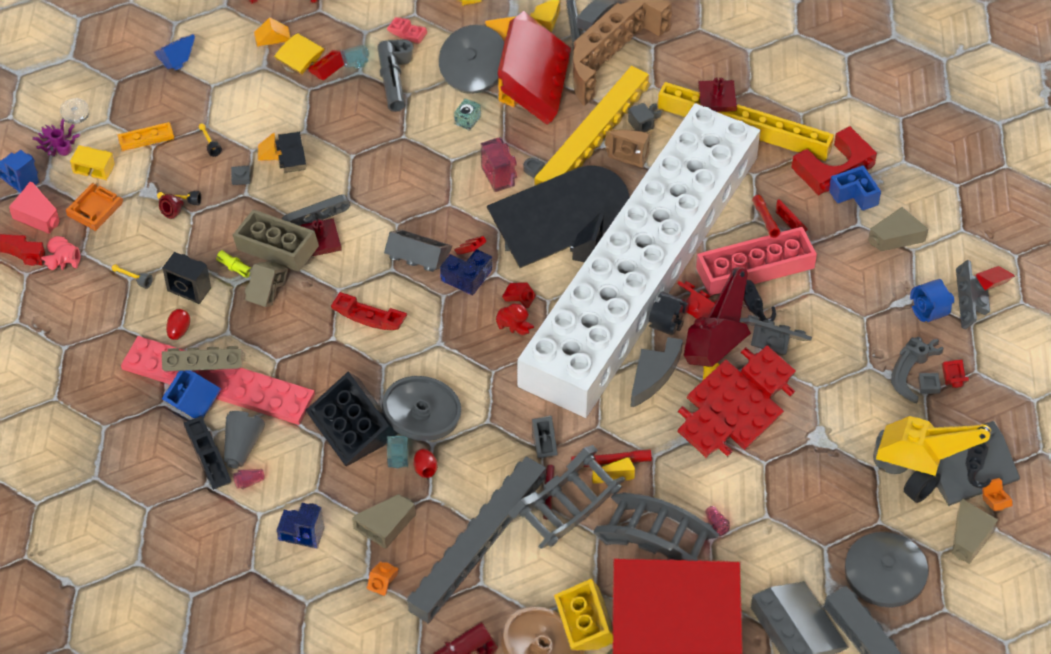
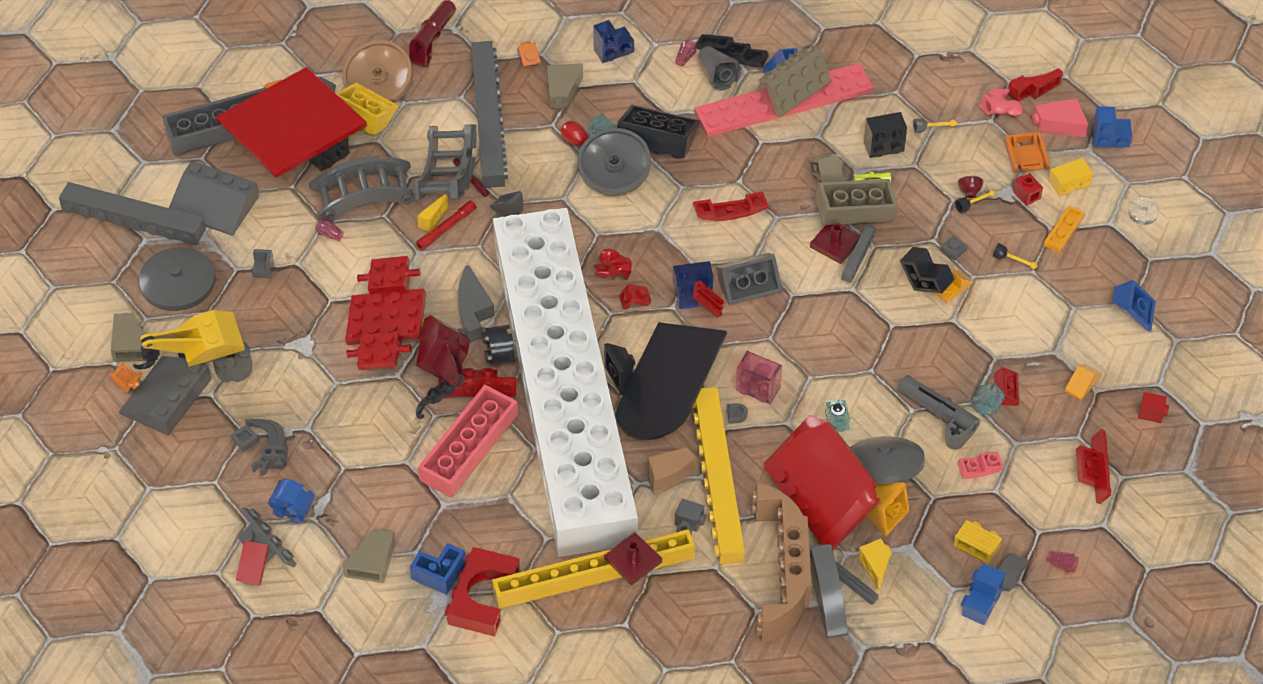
camera: 140 degrees right, 0 degrees up
magenta animal [32,119,80,156] -> none
red animal [166,309,191,340] -> none
yellow slope [274,33,325,75] -> none
dark grey bracket [740,315,812,355] -> none
red piece [752,195,780,238] -> none
red slope [776,199,808,232] -> none
red bracket [942,359,969,388] -> none
none -> dark grey panel [252,249,274,279]
none -> red brick [1013,173,1043,206]

